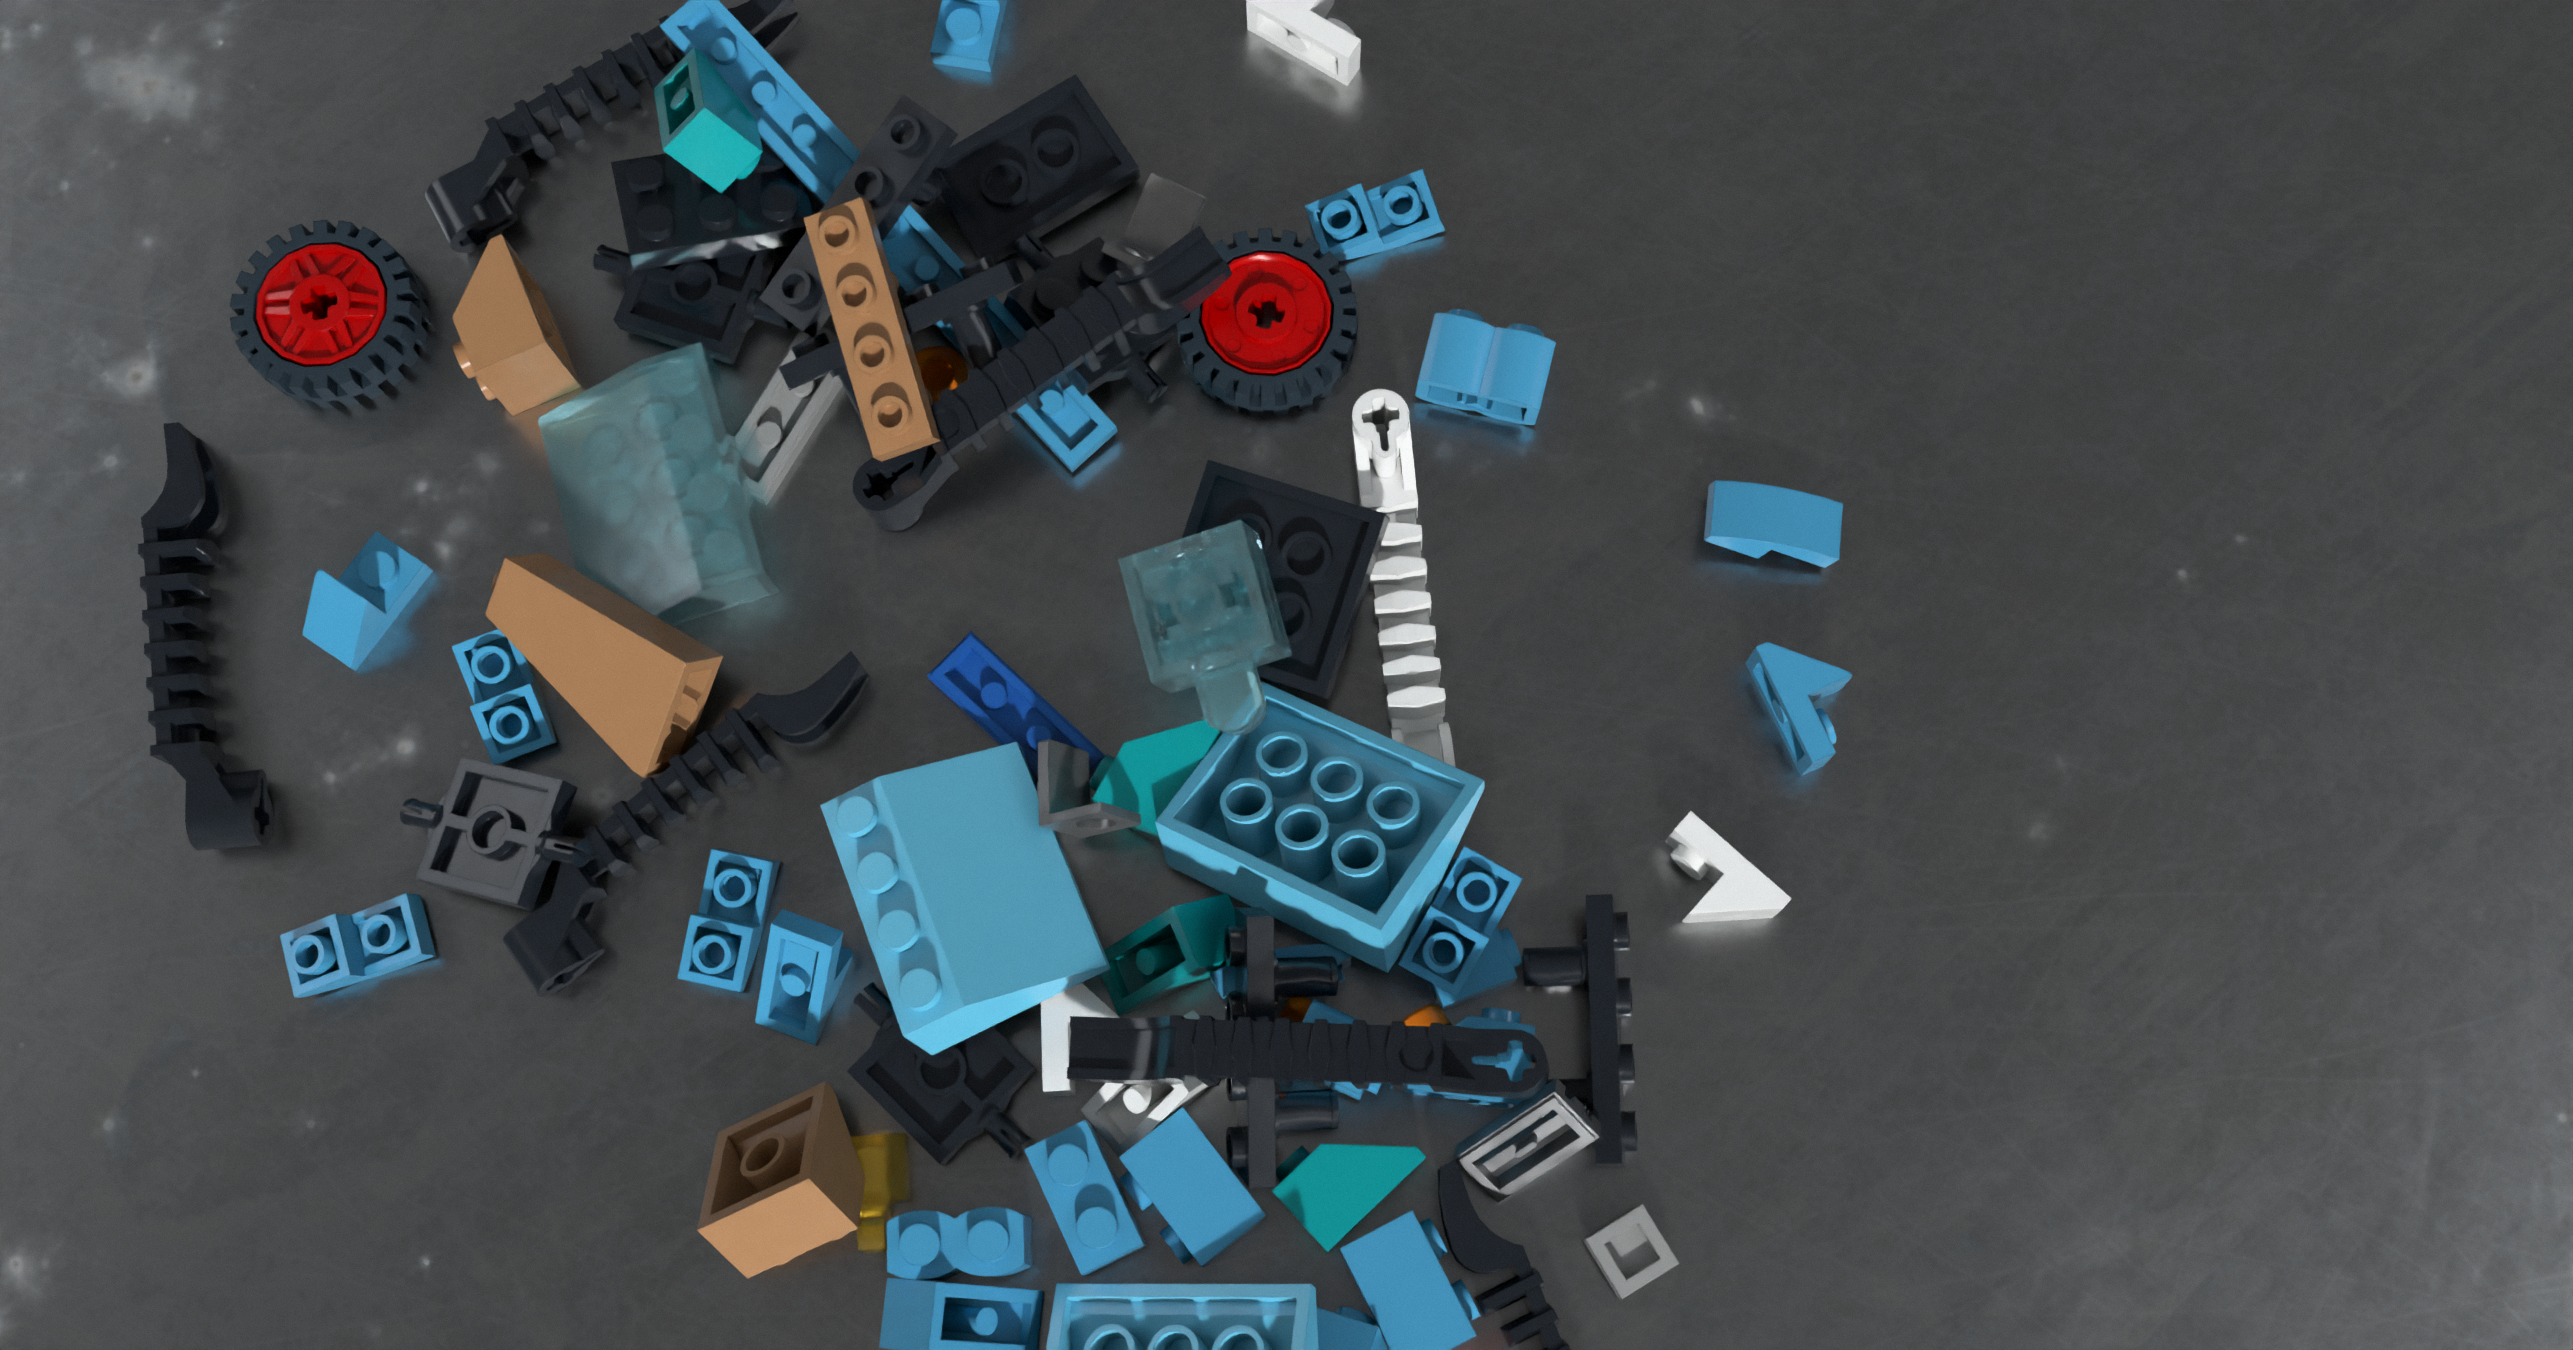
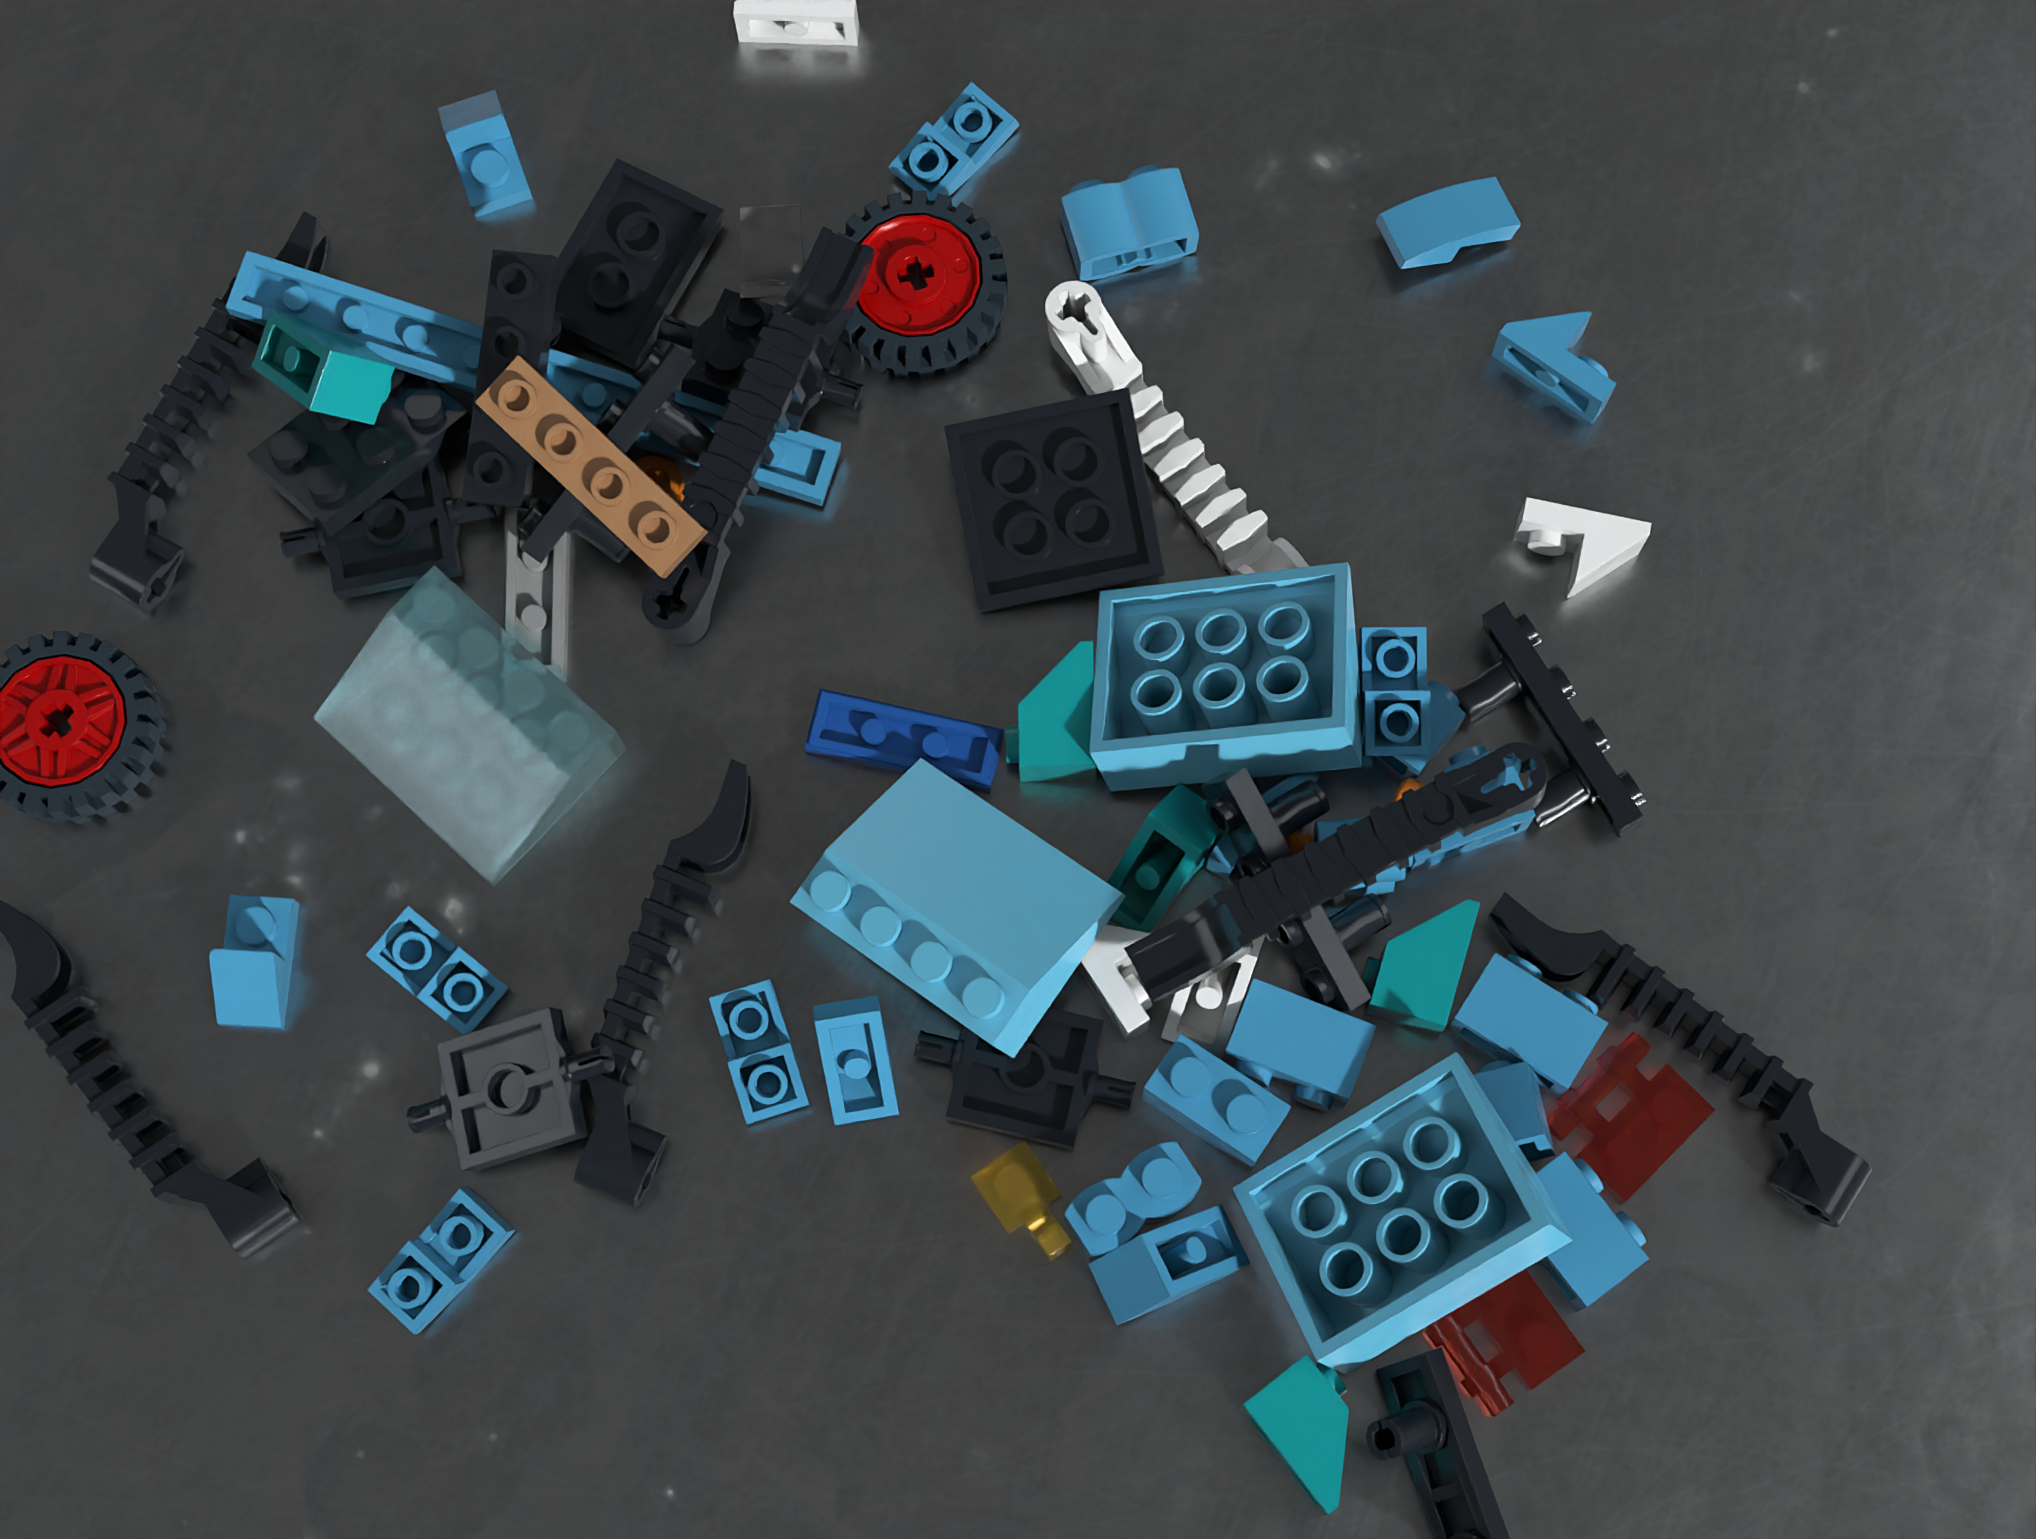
camera: 30 degrees left, 0 degrees up
medium nougat slope [452,234,581,416] -> none
medium nougat slope [485,553,723,778] -> none
medium nougat slope [697,1081,866,1279] -> none
flat silver bracket [1037,739,1141,838] -> none
clear light blue brick [1118,519,1292,736] -> none
flat silver tile [1453,1078,1601,1203] -> none
light grey plate [1583,1204,1679,1299] -> none

